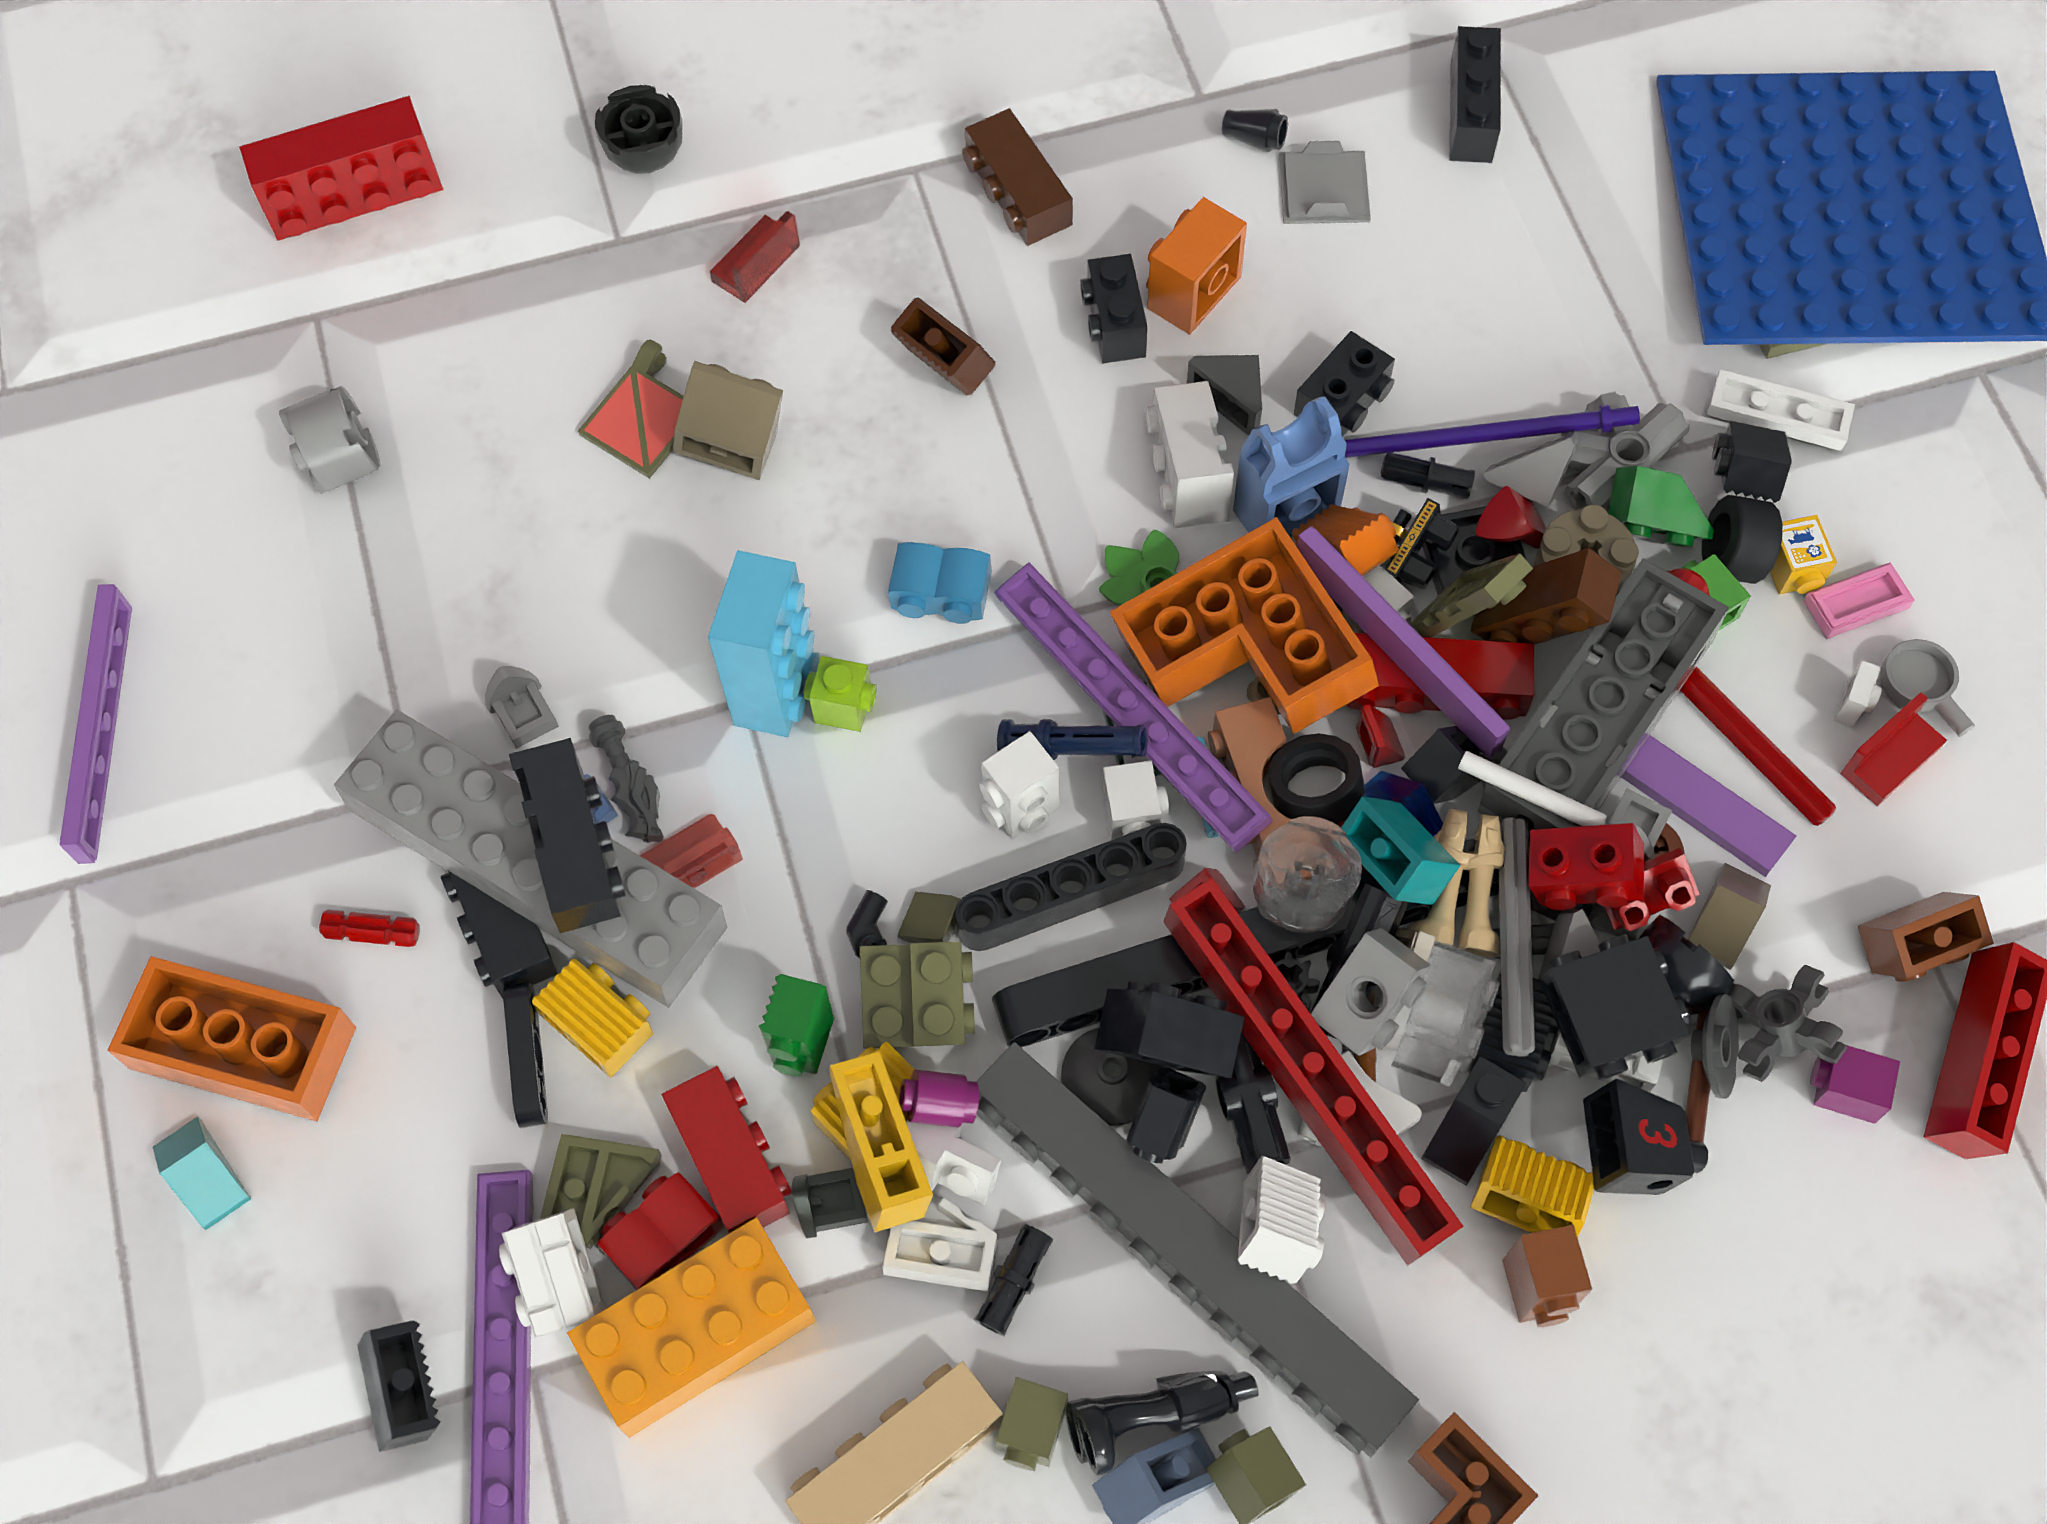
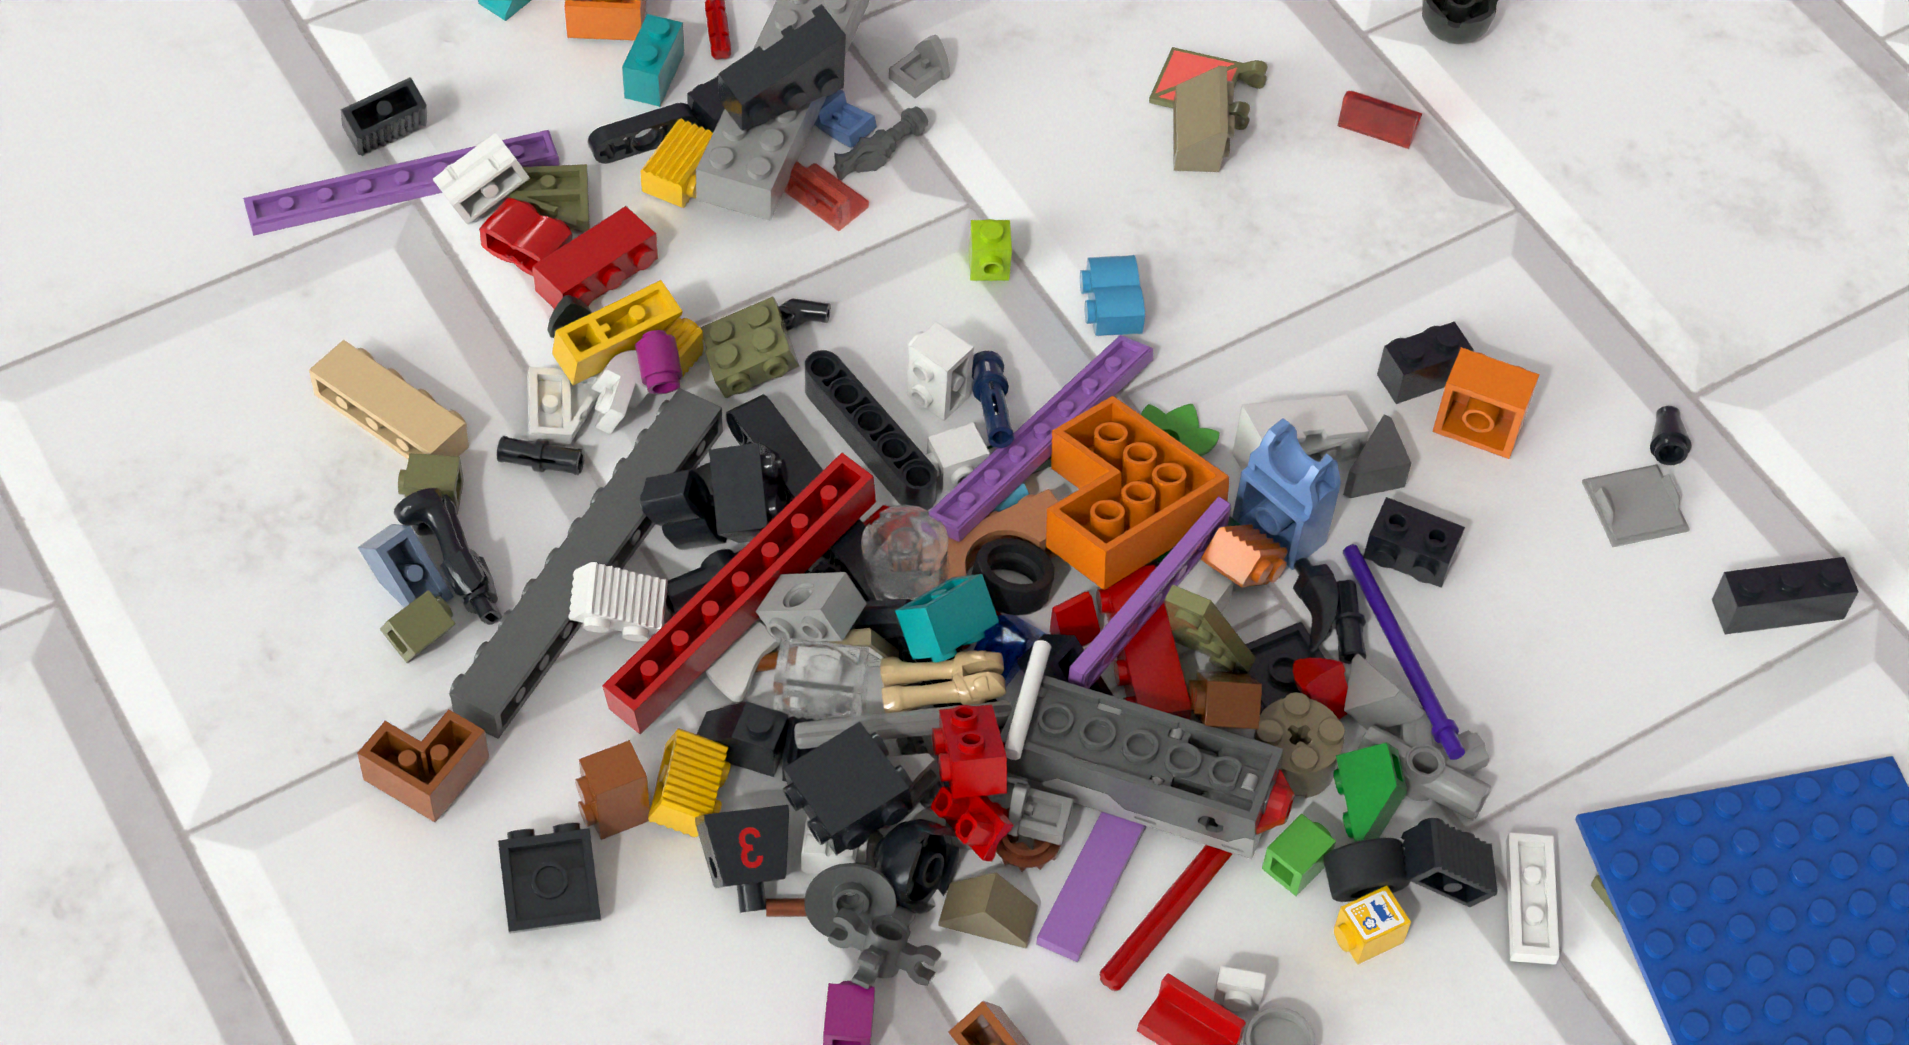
camera: 70 degrees right, 10 degrees down
light orange brick [567,1217,816,1438] -> none
medium azure brick [708,550,819,738] -> none
green brick [759,974,835,1077] -> none
reddish brown brick [891,297,996,396] -> none
olive slope [897,891,961,943] -> none
reddish brown brick [962,108,1073,246] -> none
black hips [1385,498,1459,589] -> none
bright pink tile [1804,562,1915,639] -> none
none -> black plate [498,823,601,934]
none -> teal brick [622,14,684,107]
none -> black bar [1293,558,1339,652]

